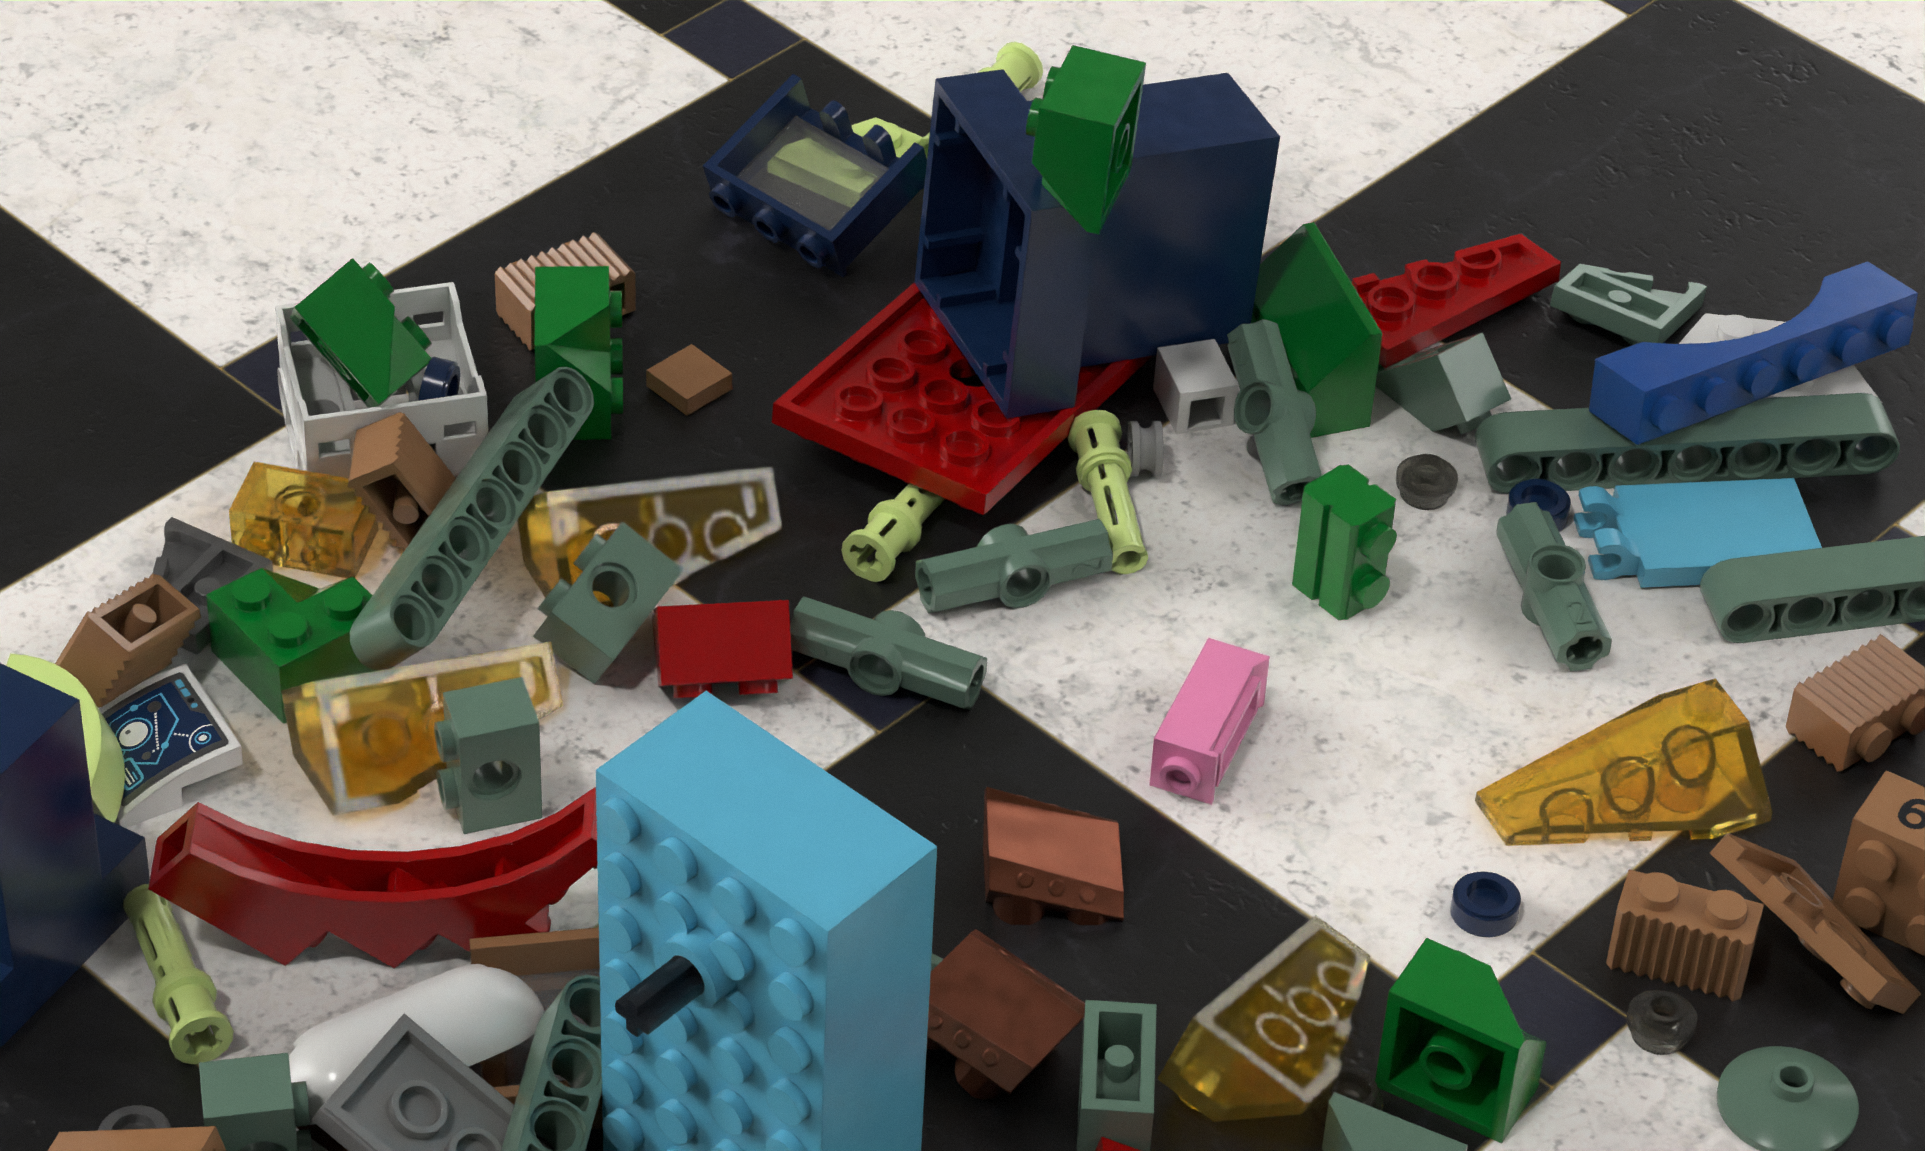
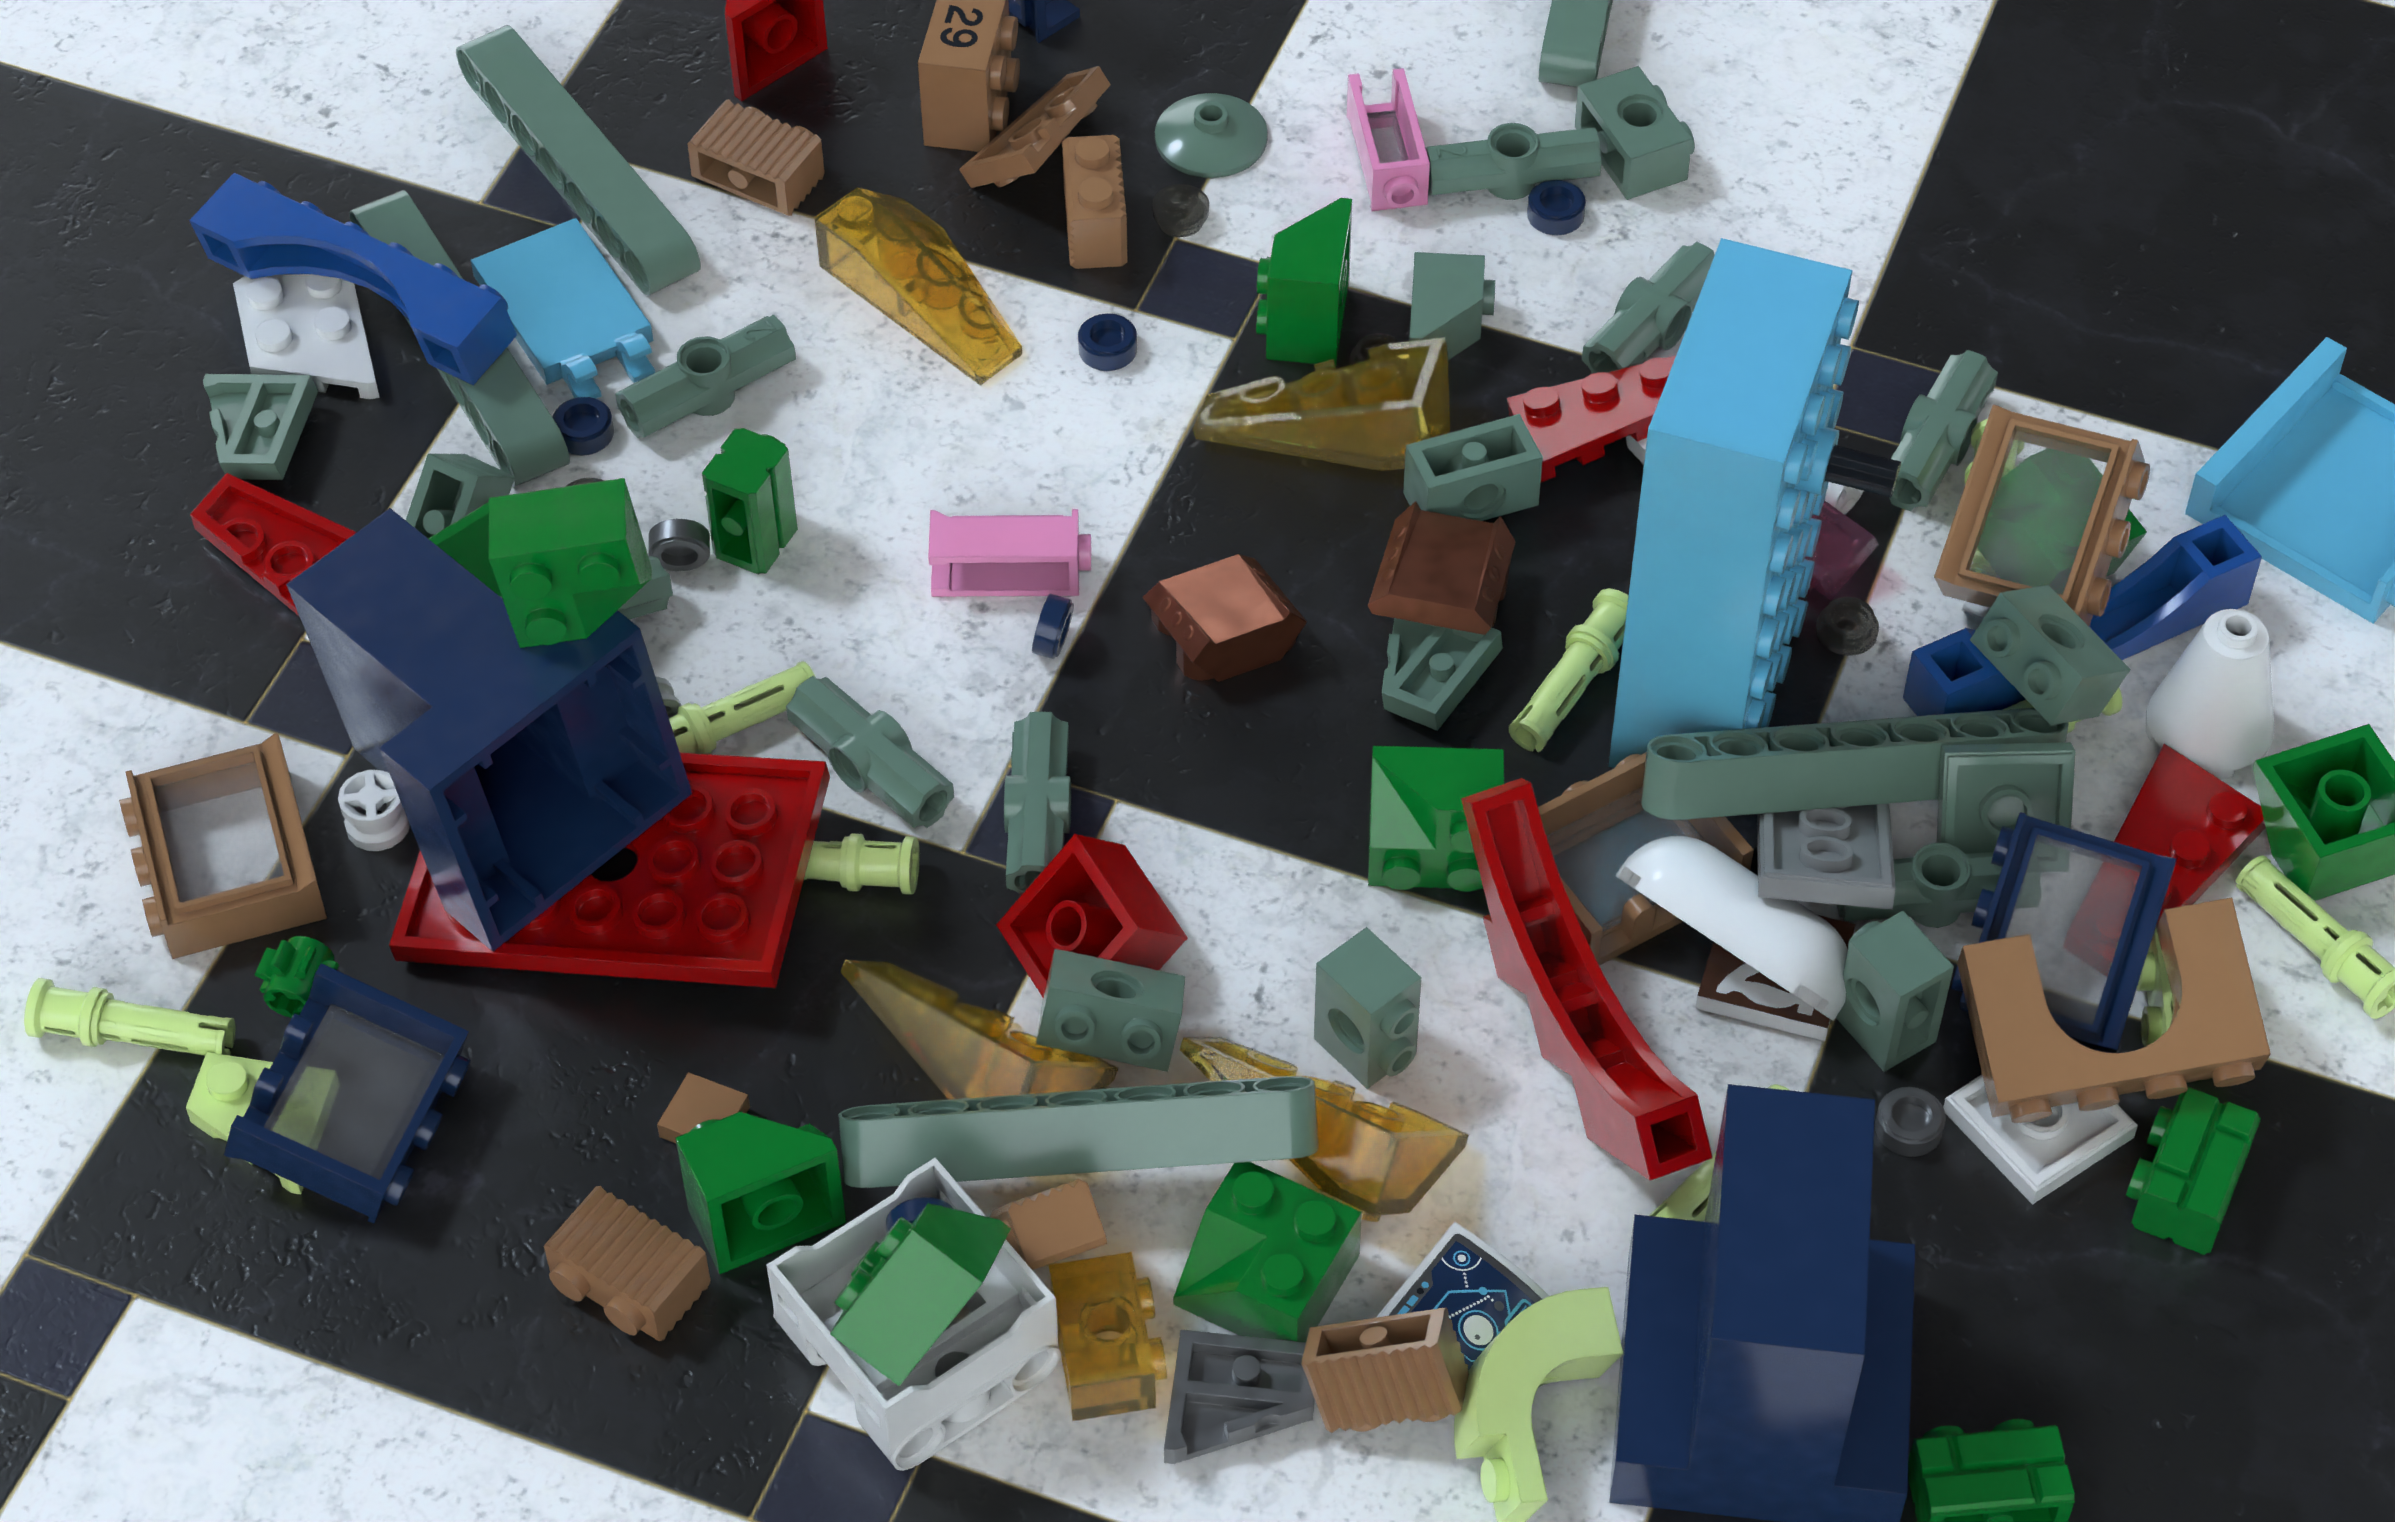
camera: 110 degrees left, 10 degrees up
none -> dark blue tile [1032,593,1074,659]

